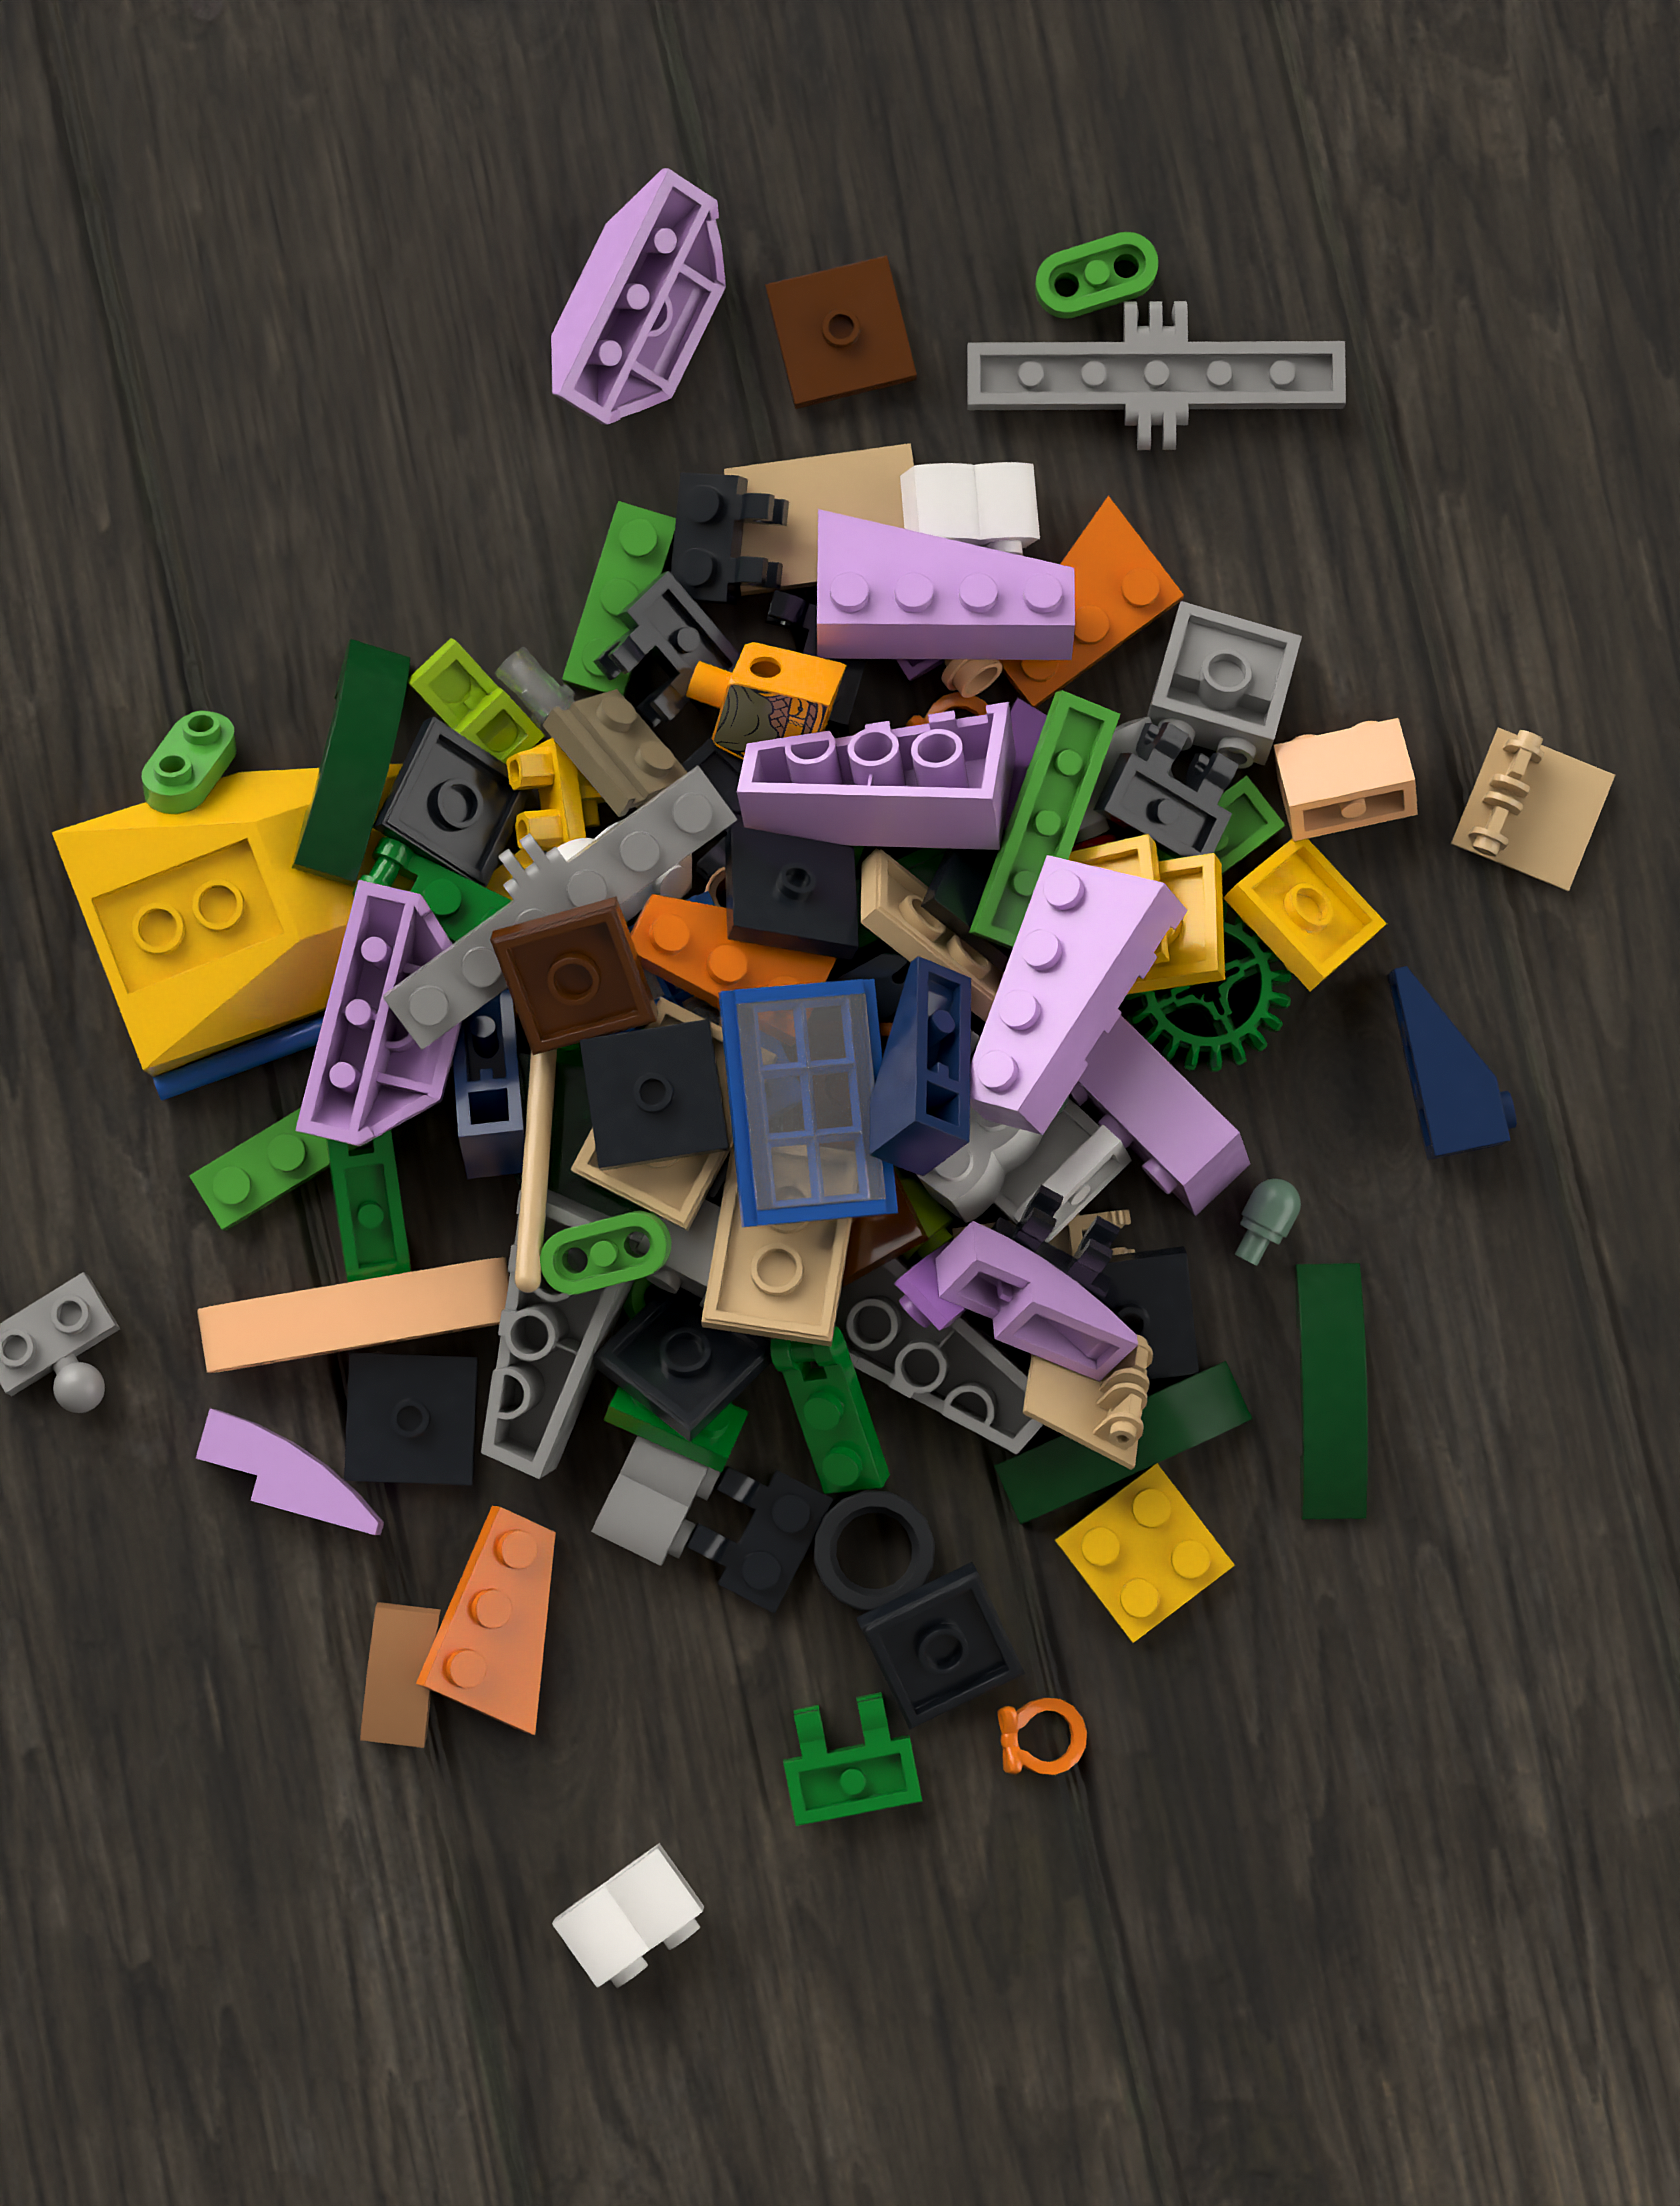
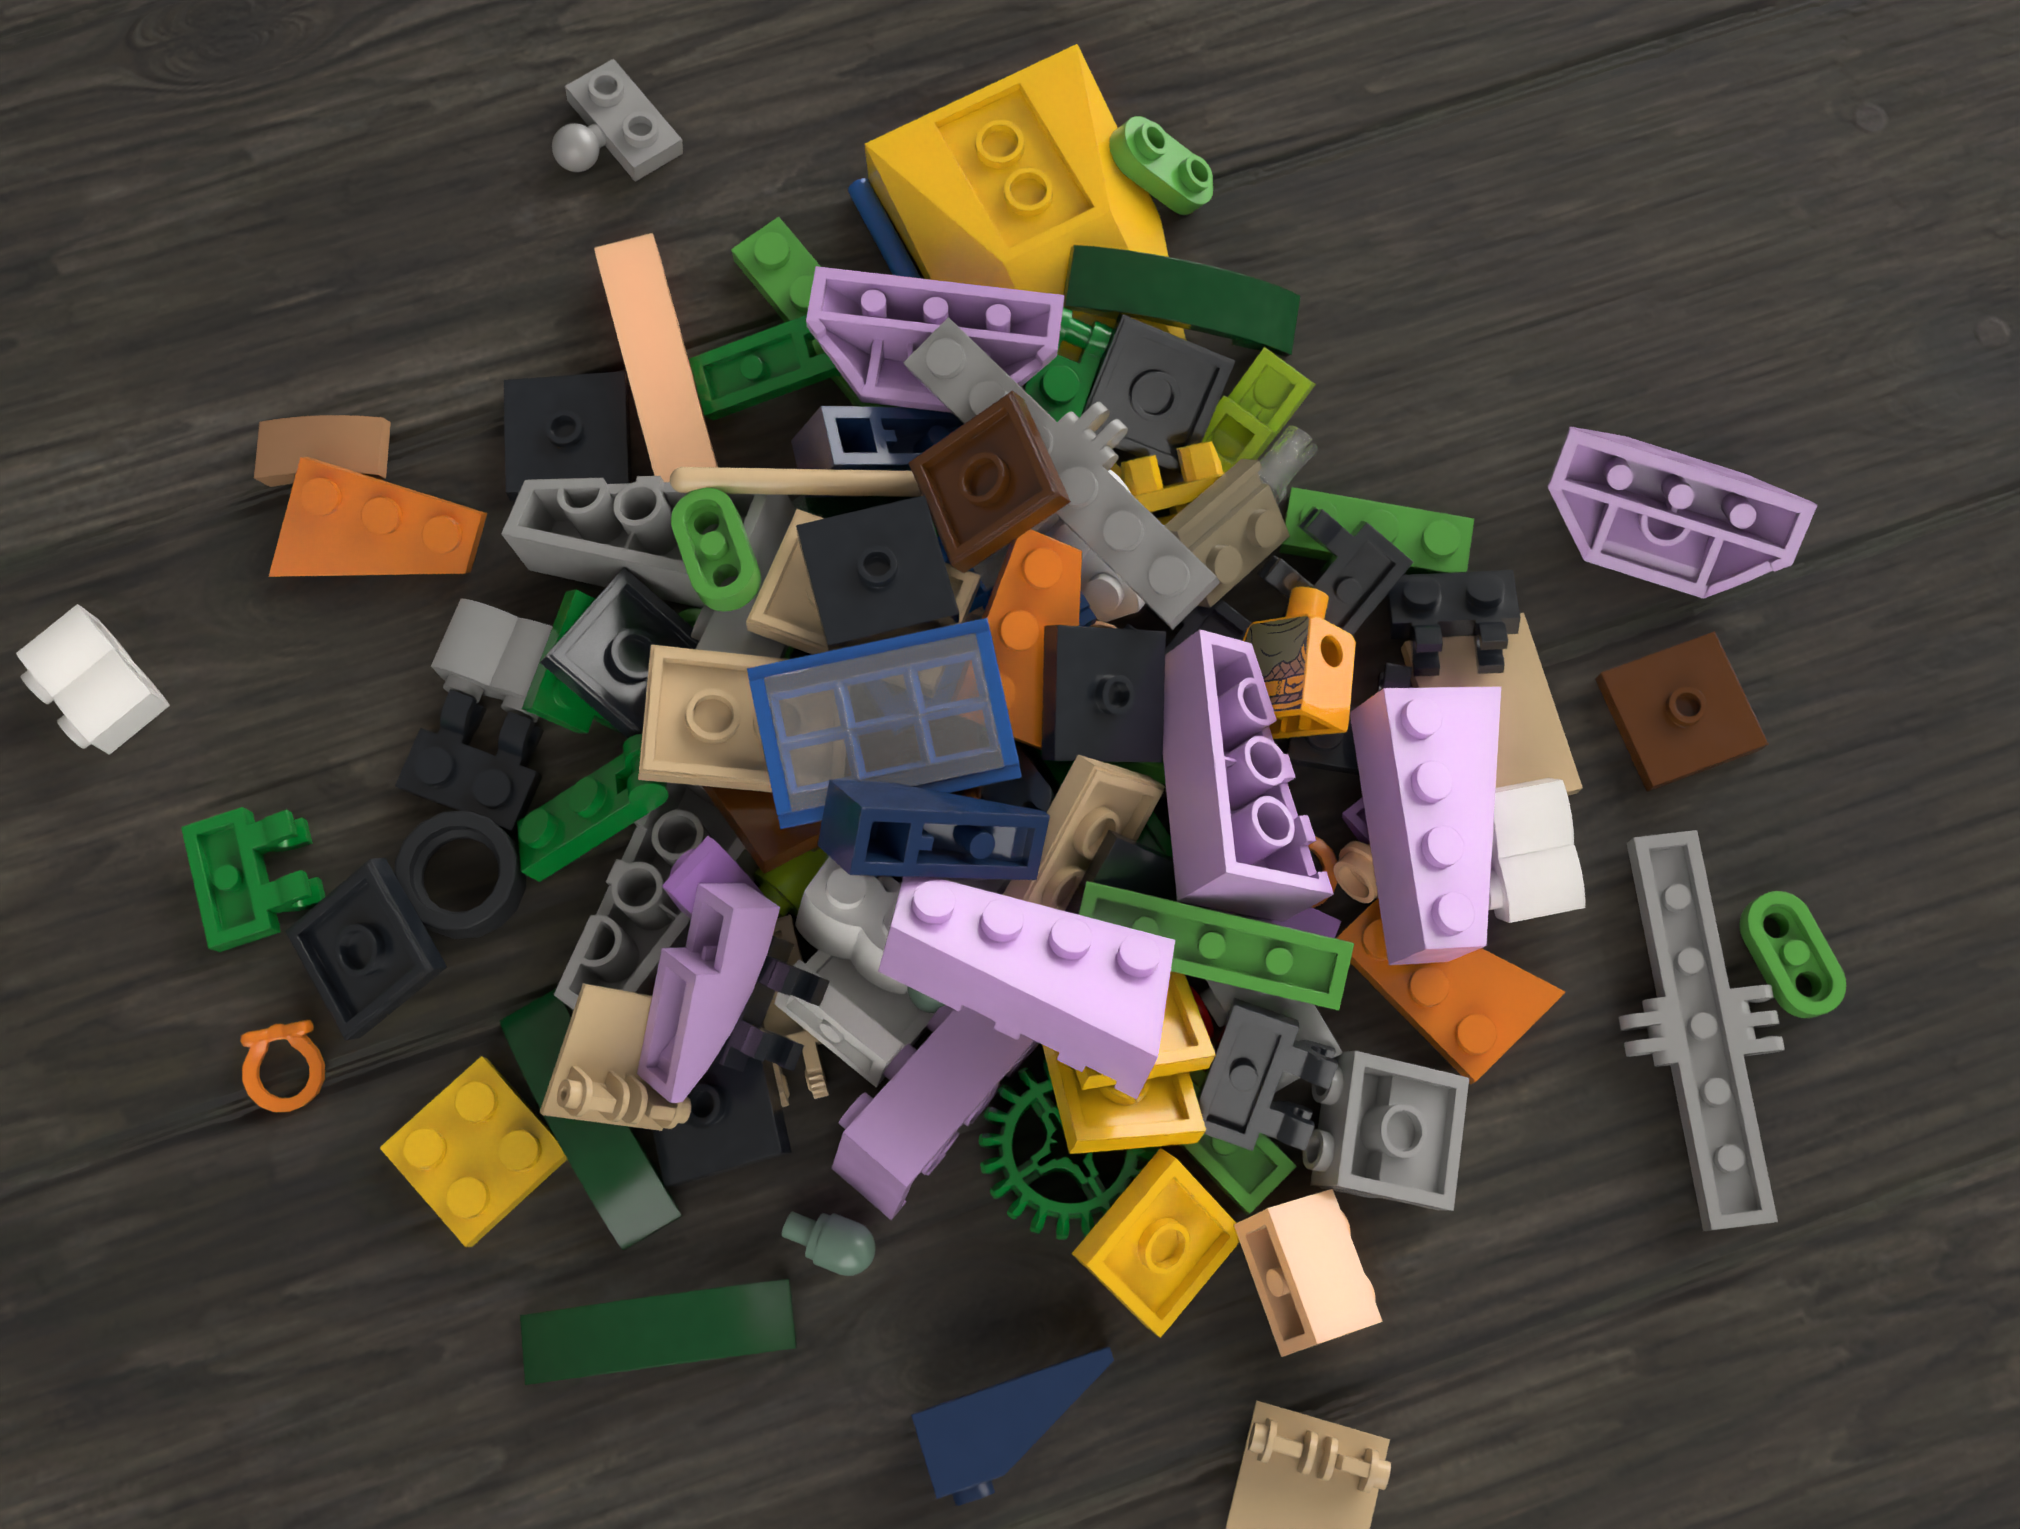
camera: 85 degrees right, 10 degrees down
lavender slope [196,1409,384,1535] -> none

